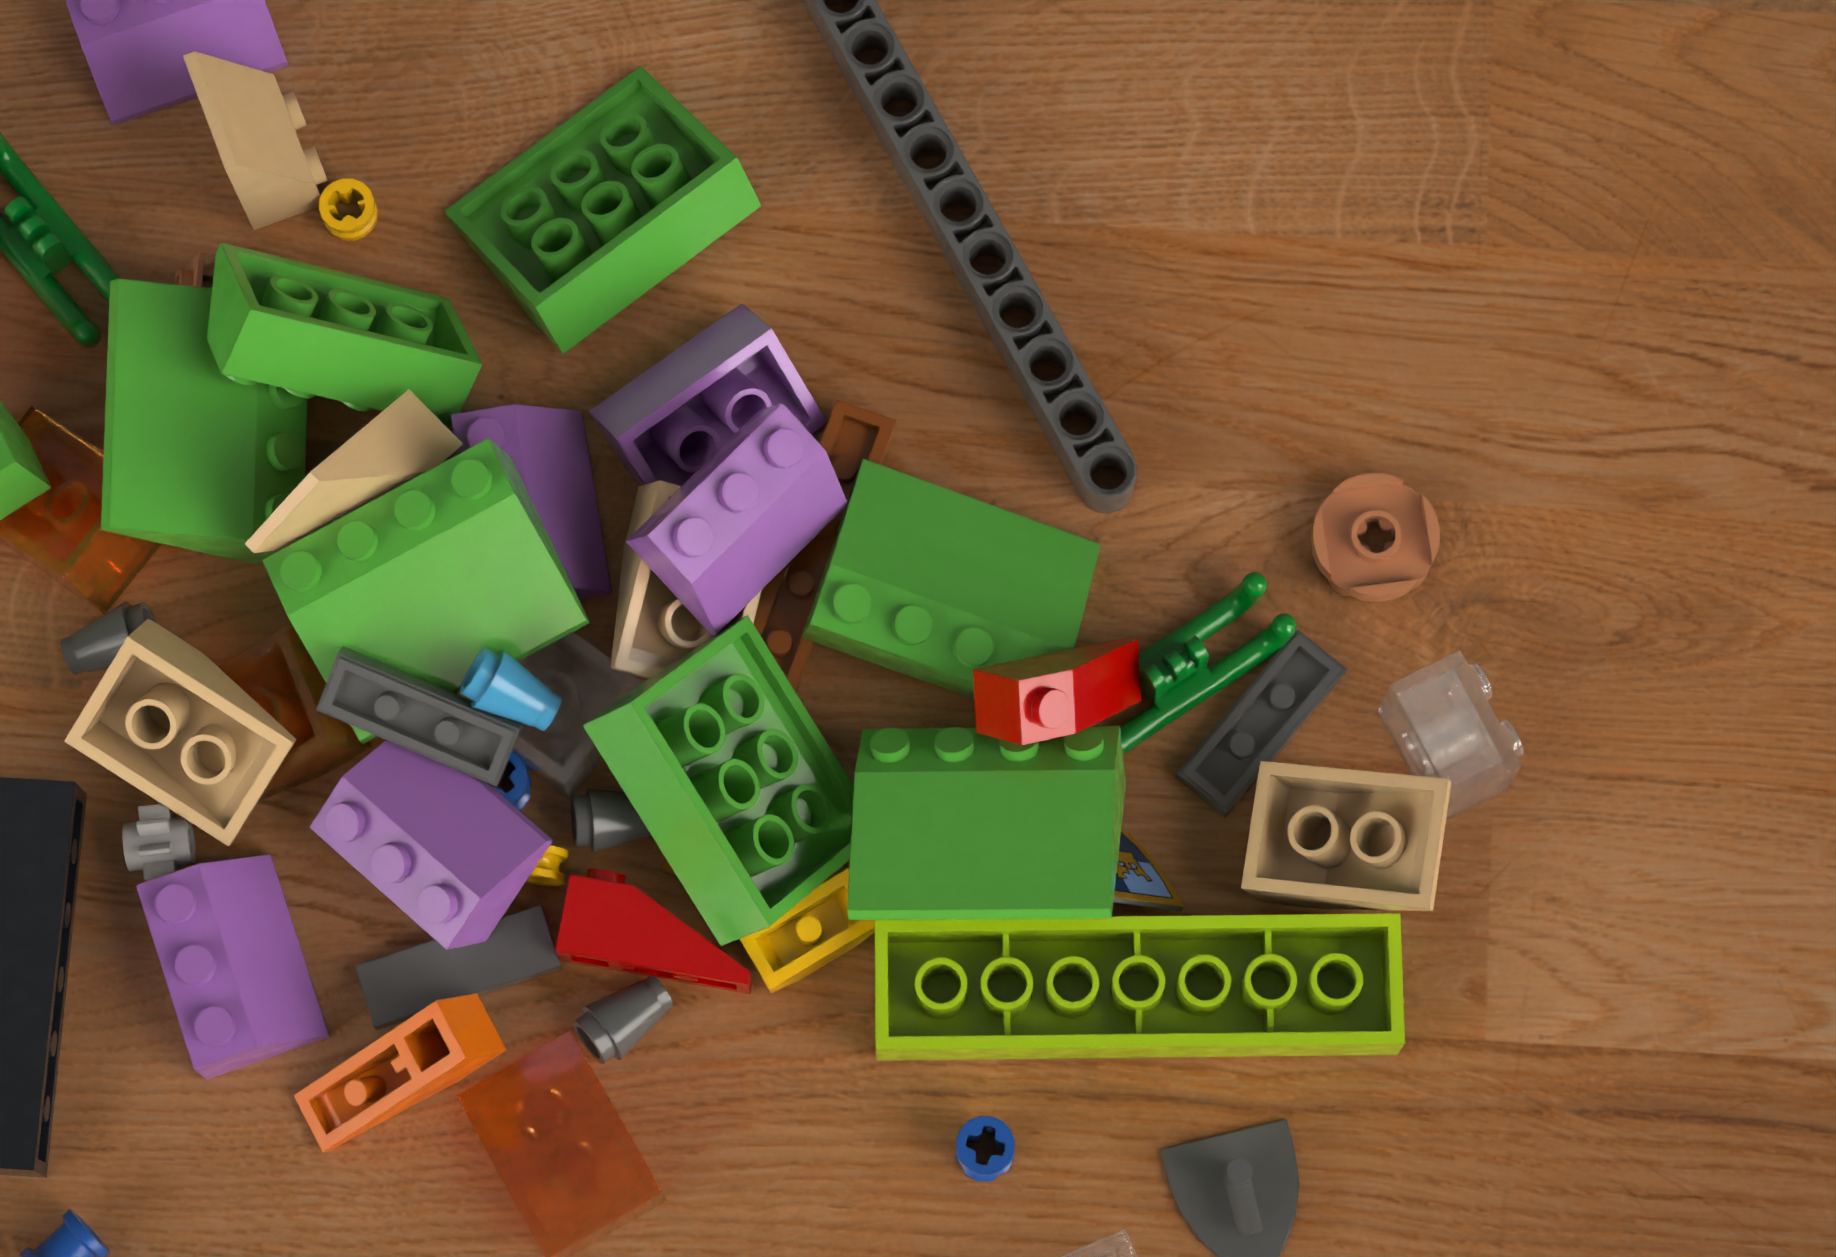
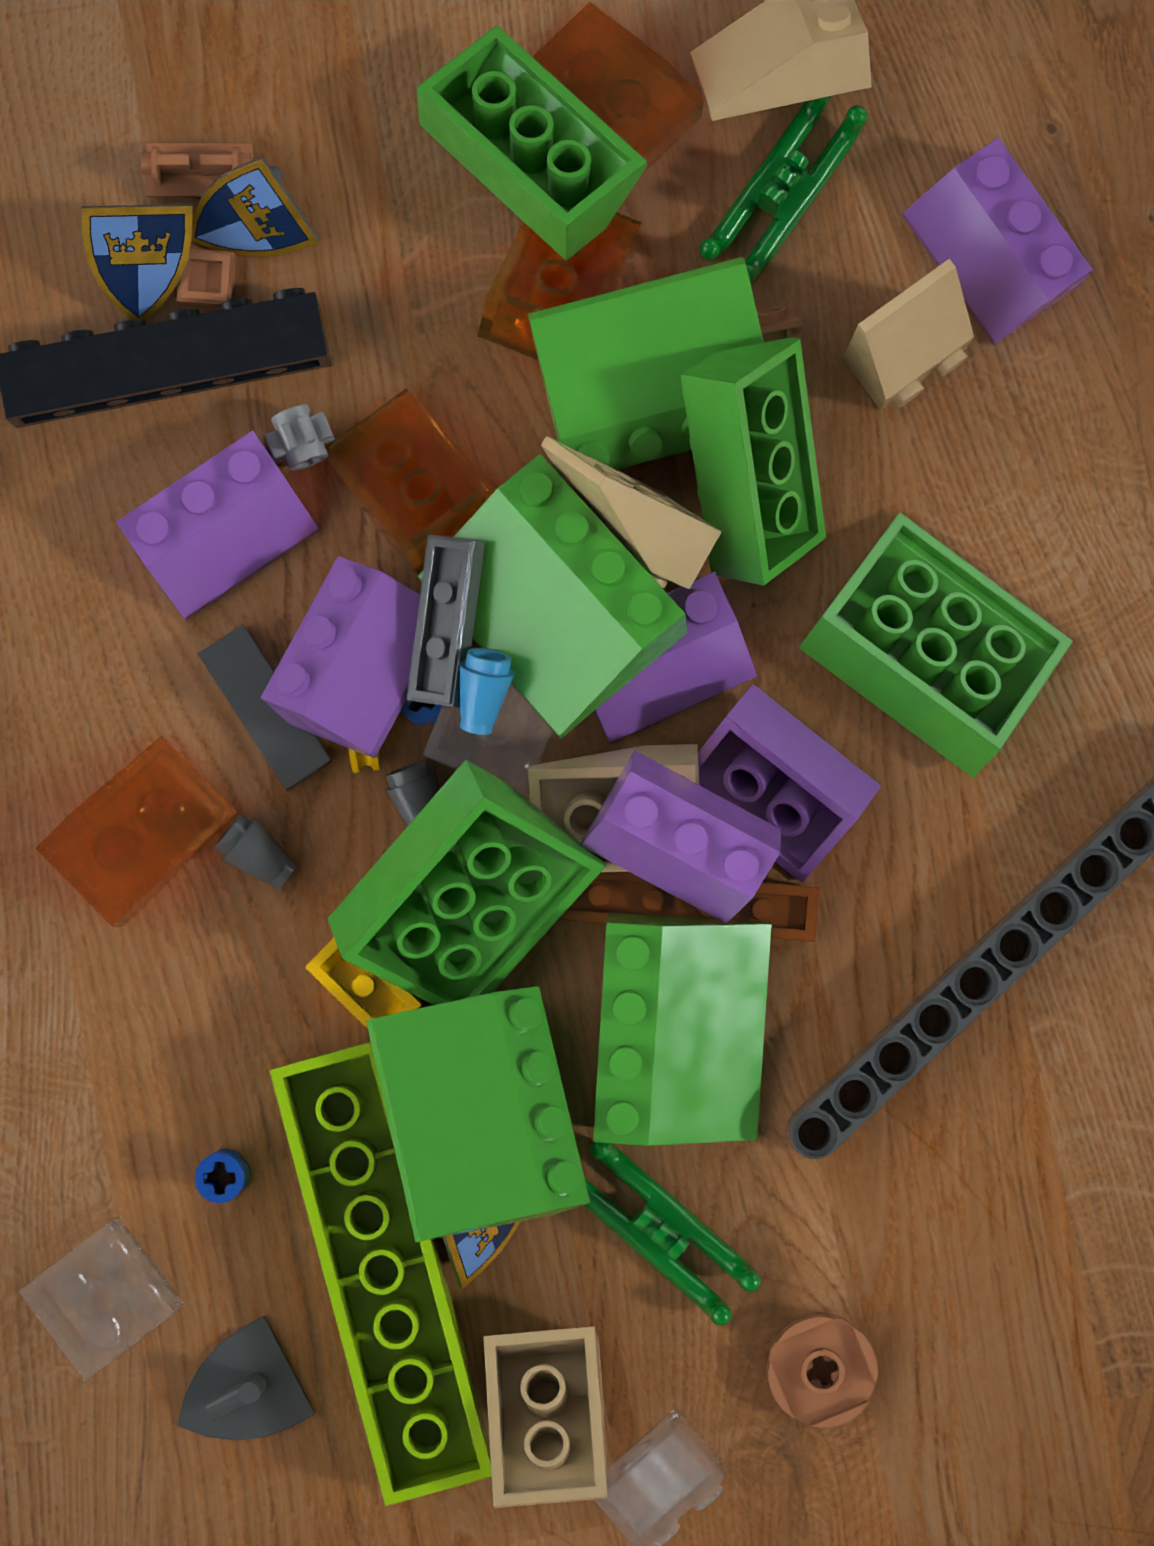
camera: 75 degrees right, 10 degrees up
dark grey cone [61,602,157,675] -> none
tan slope [64,618,297,846] -> none
orange slope [294,993,506,1152] -> none
yellow bush [319,178,378,241] -> none
red slope [555,868,753,994] -> none
red slope [973,637,1141,745] -> none
dark grey tile [1175,629,1347,817] -> none

